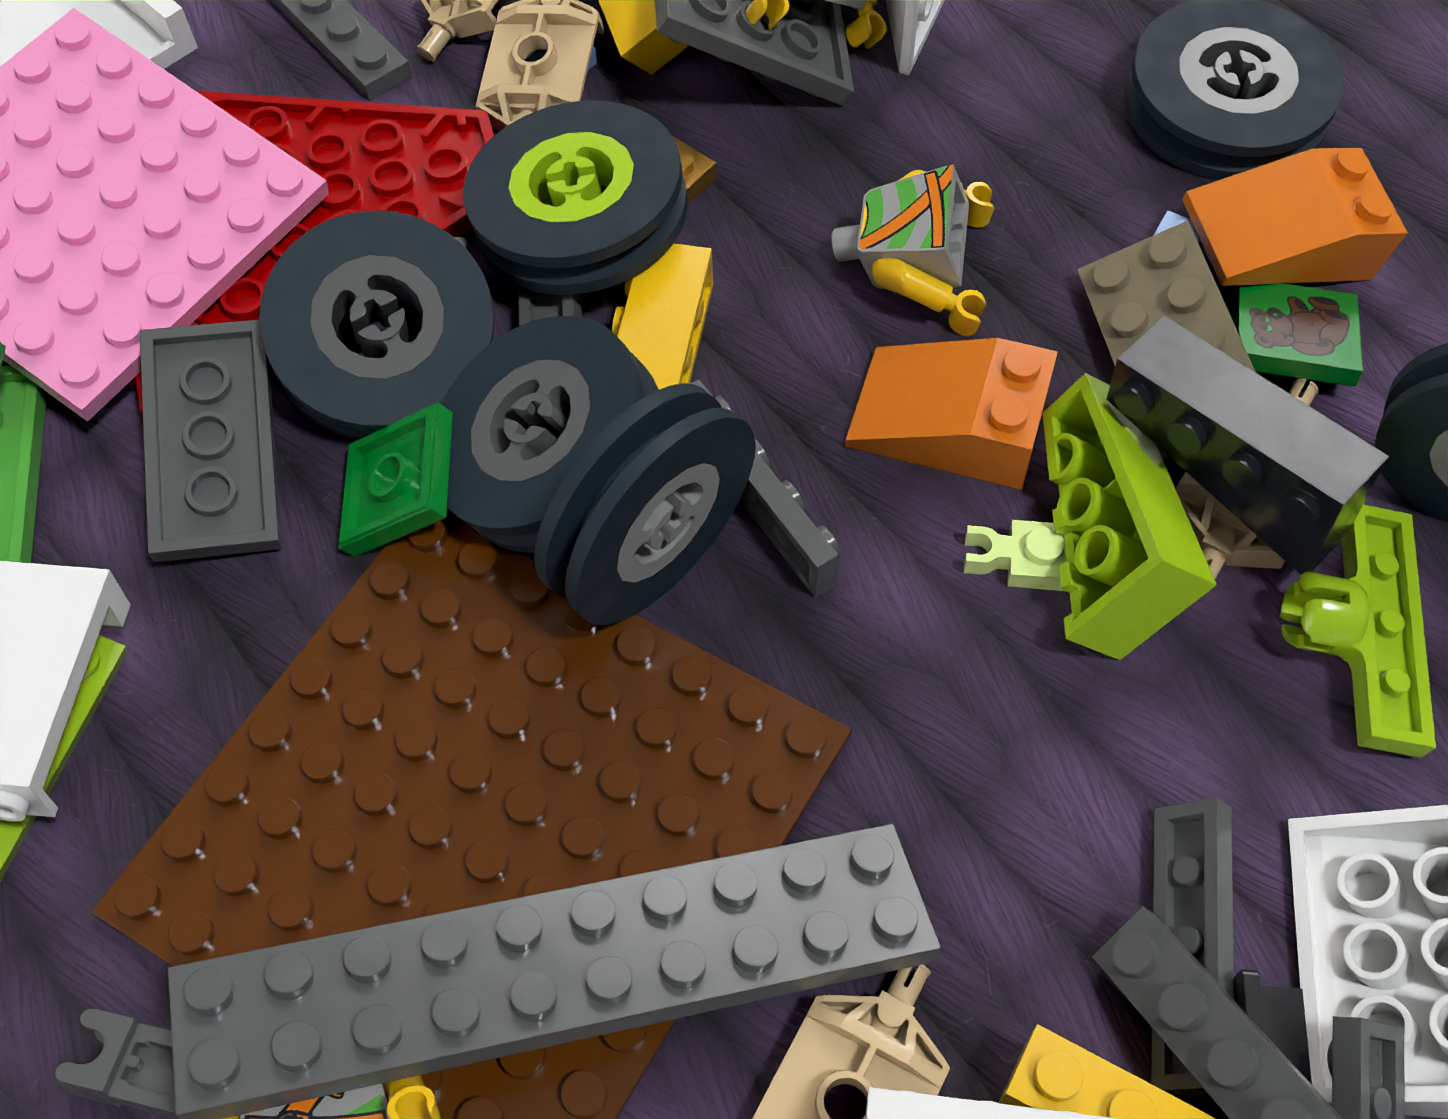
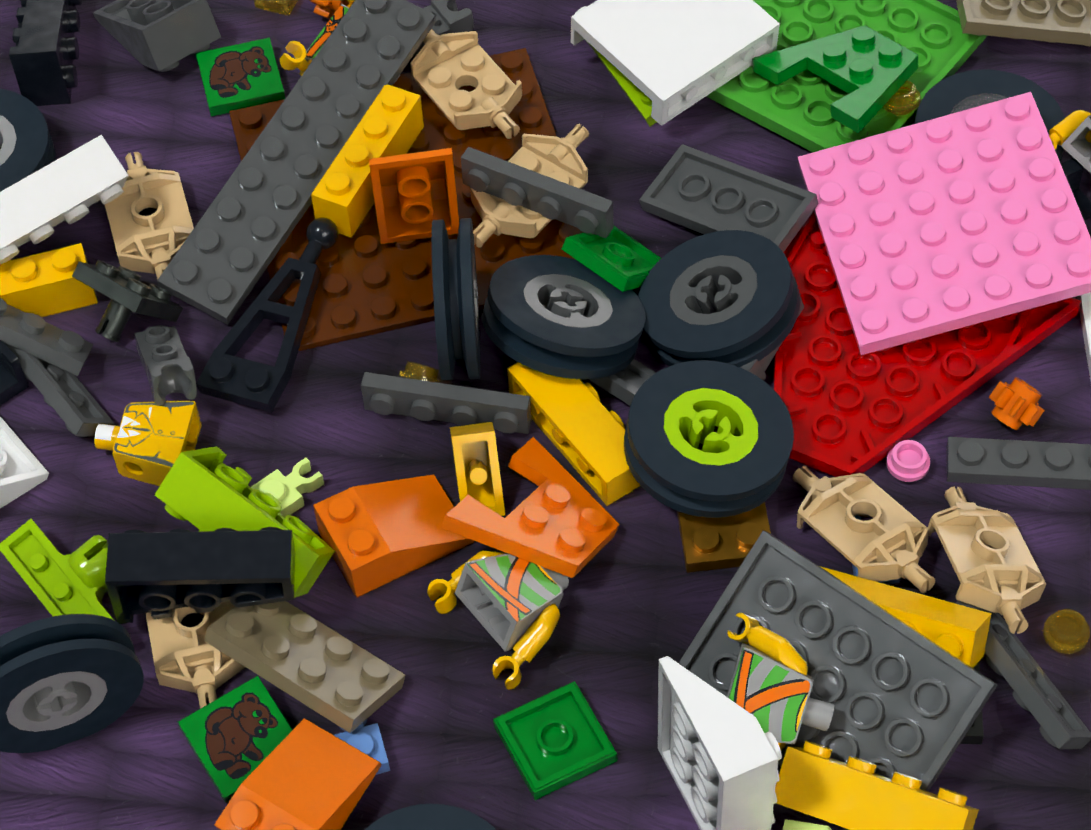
camera: 135 degrees right, 5 degrees down
none -> pearl dark grey plate [72,260,183,342]
none -> yellow torso [94,401,202,486]
none -> dark grey plate [134,325,197,405]
none -> black plate [196,218,339,413]
none -> yellow brick [311,84,424,238]
none -> orange slope [369,148,459,244]
none -> clear yellow plate [399,361,441,383]
none -> tan plate [410,29,522,139]
none -> orange wing [440,437,620,578]
none -> yellow slope [450,422,505,516]
none -> dark grey plate [461,147,614,239]
none -> tan plate [470,124,589,248]
none -> green tile [493,681,617,800]
none -> bright pink plate [886,440,930,482]
none -> orange gear [988,377,1045,430]

